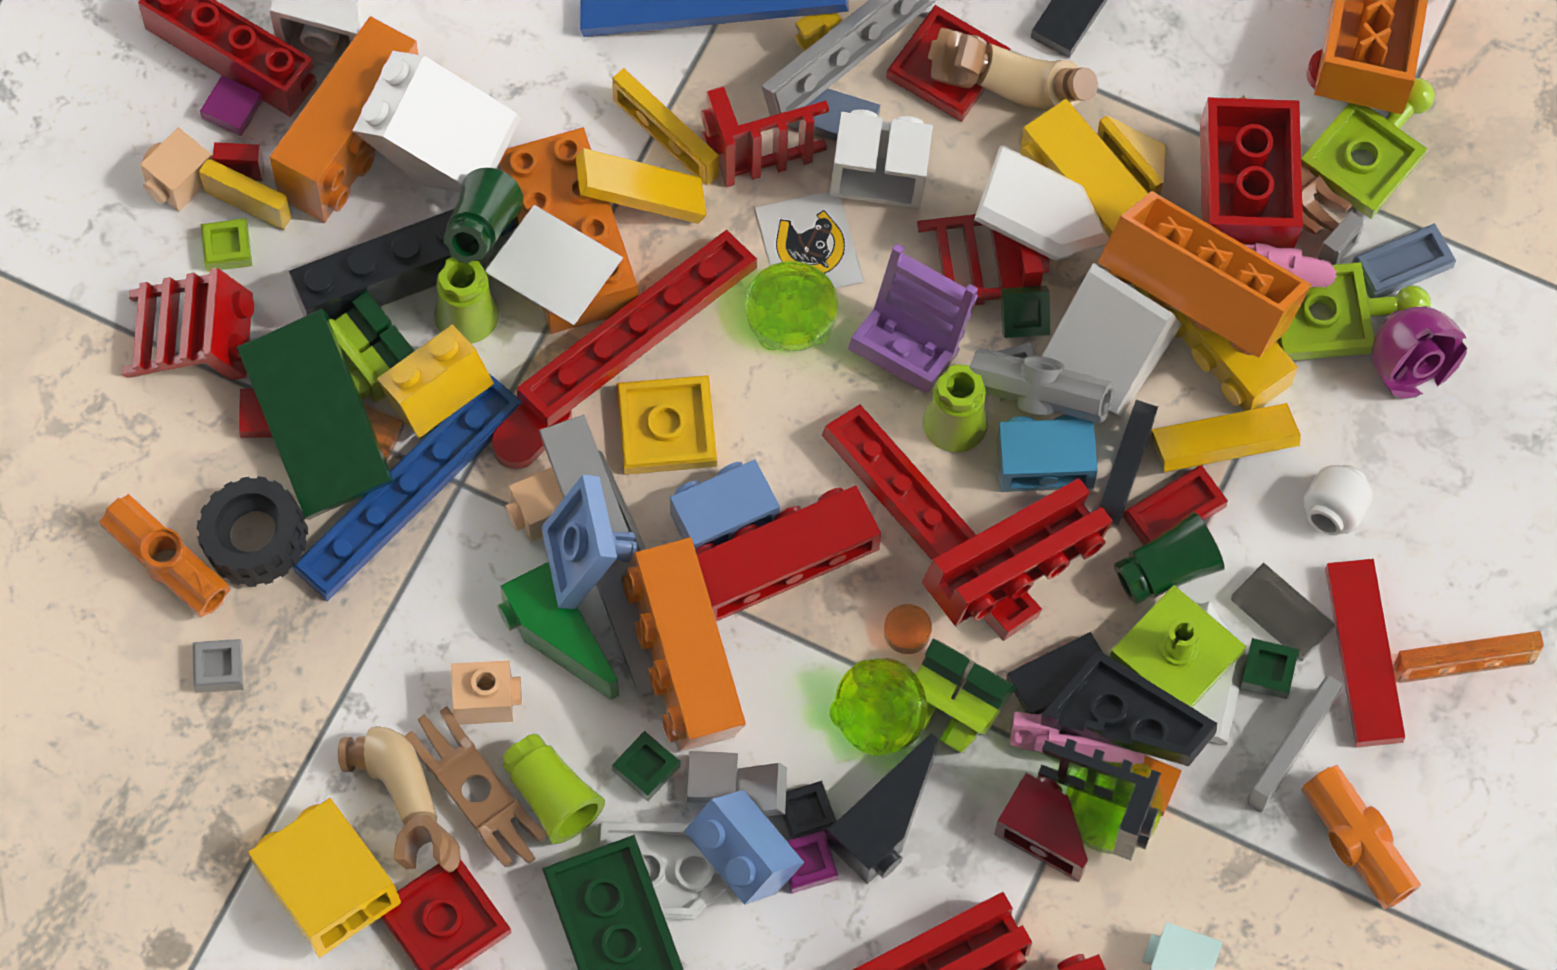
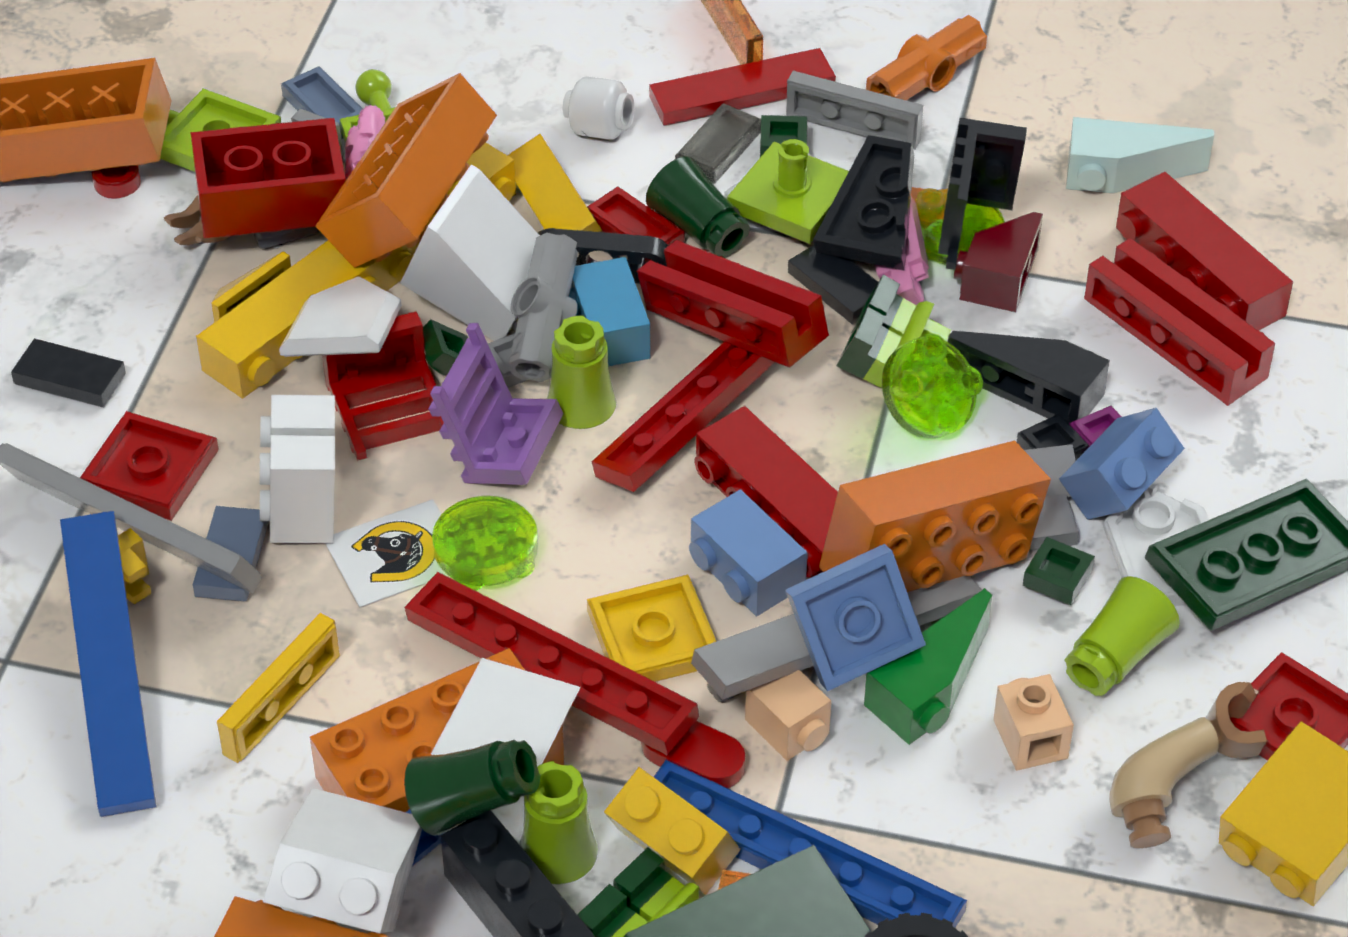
camera: 100 degrees left, 20 degrees down
medium nougat piece [405,706,547,867] -> none
yellow tile [576,148,707,224] -> none
red plate [701,86,829,187] -> none
clear orange tile [884,604,932,654] -> none
piece [928,28,1098,112] -> none
magenta cylinder [1372,306,1467,399] -> none

